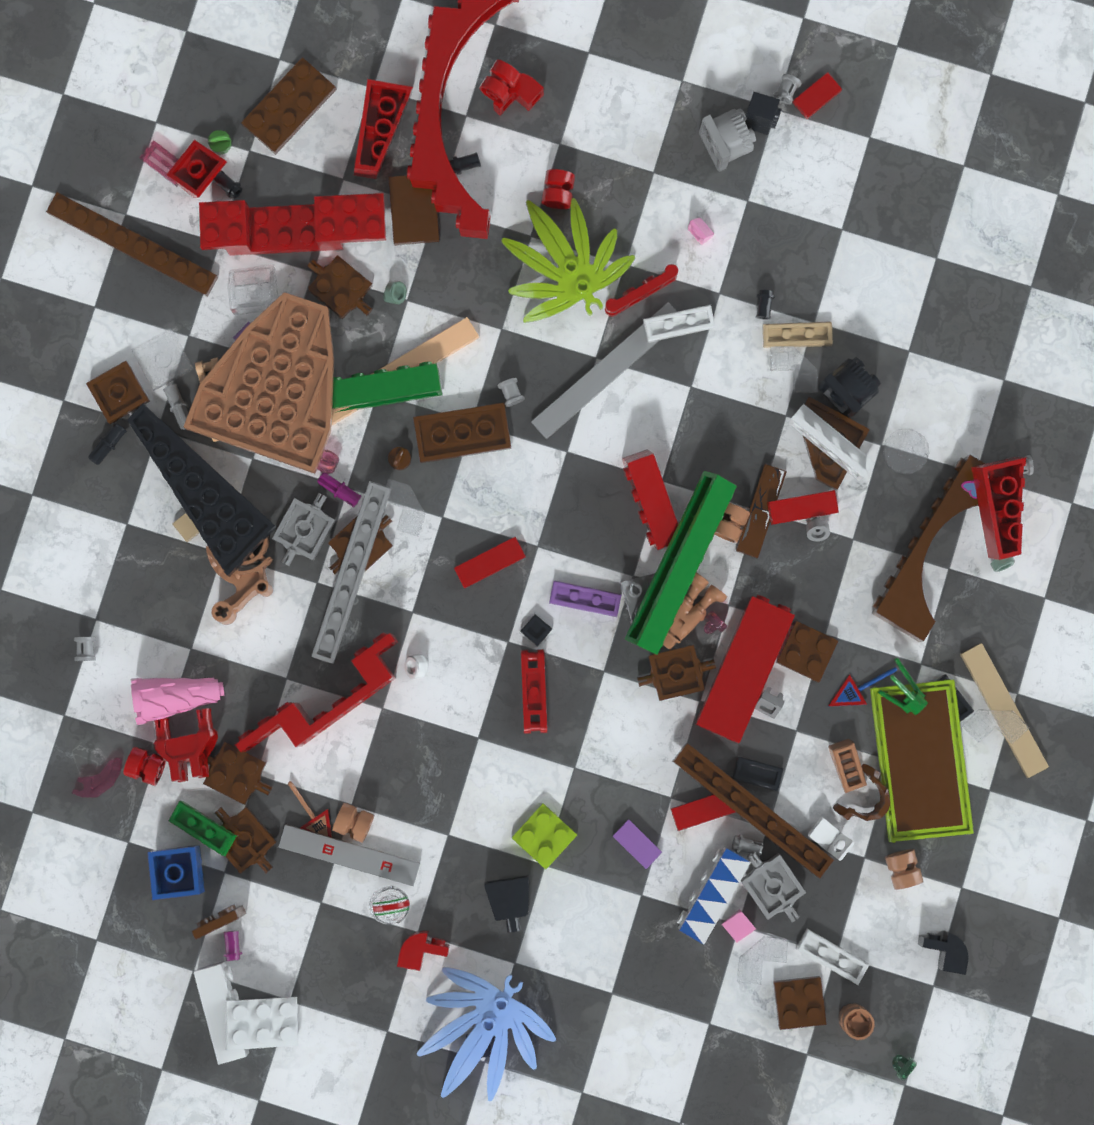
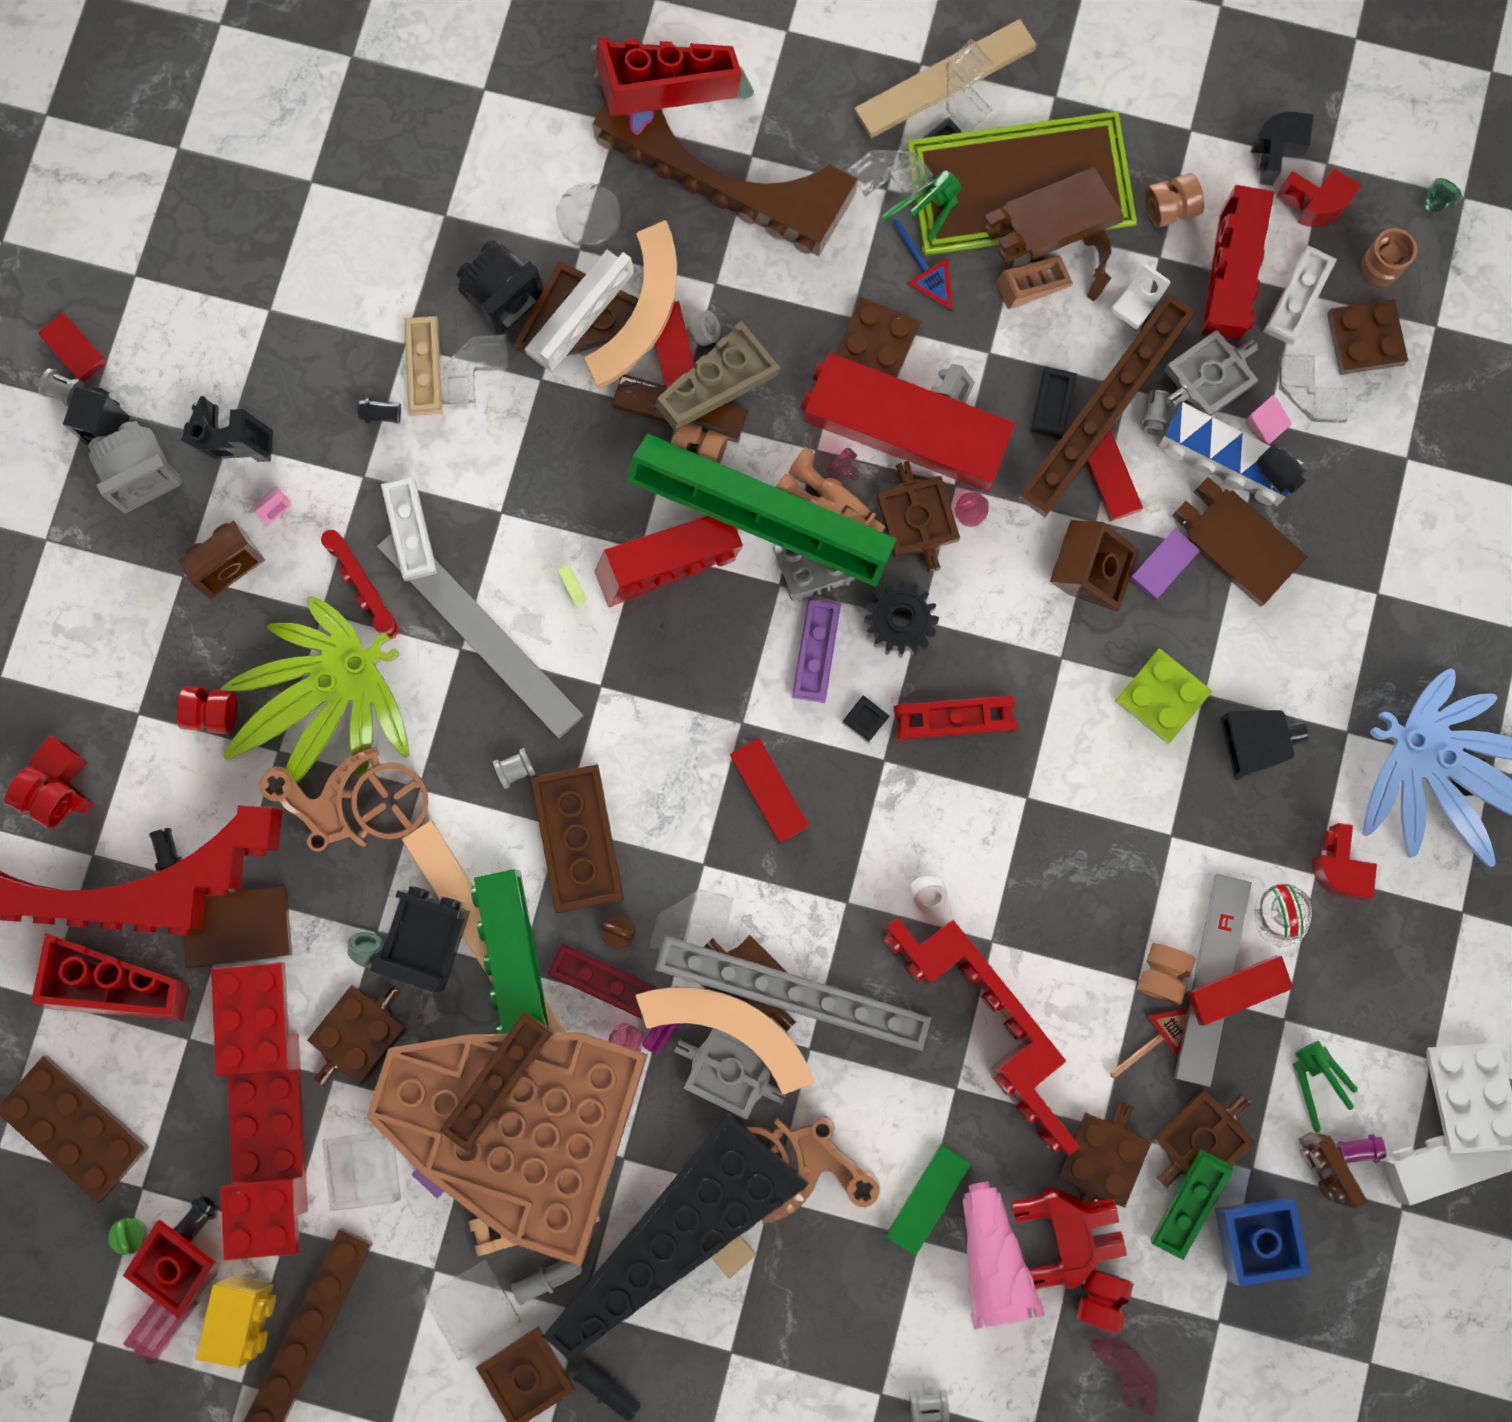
camera: 90 degrees left, 5 degrees down
none -> reddish brown slope [179,521,265,599]
none -> black tile [181,396,273,462]
none -> yellow brick [195,1276,276,1369]
none -> nougat piece [259,747,428,852]
none -> black panel [370,886,470,993]
none -> reddish brown tile [439,1012,554,1152]
none -> dark red tile [547,944,656,1019]
none -> yellowish green tile [557,565,587,607]
none -> light nougat tile [584,220,677,390]
none -> light nougat tile [636,987,815,1095]
none -> dark tan wing [655,321,781,430]
none -> clear tile [846,150,935,199]
none -> black gear [864,582,939,658]
none -> green tile [885,1144,971,1256]
none -> clear pink tile [955,492,989,527]
none -> reddish brown tile [985,167,1124,263]
none -> reddish brown slope [1050,520,1139,611]
none -> reddish brown tile [1172,477,1308,607]
none -> red tile [1187,955,1294,1026]
none -> red wedge [1201,185,1275,340]
none -> black brick [1255,444,1307,494]
none -> red brick [1276,168,1361,227]
none -> green plant [1292,1040,1358,1133]

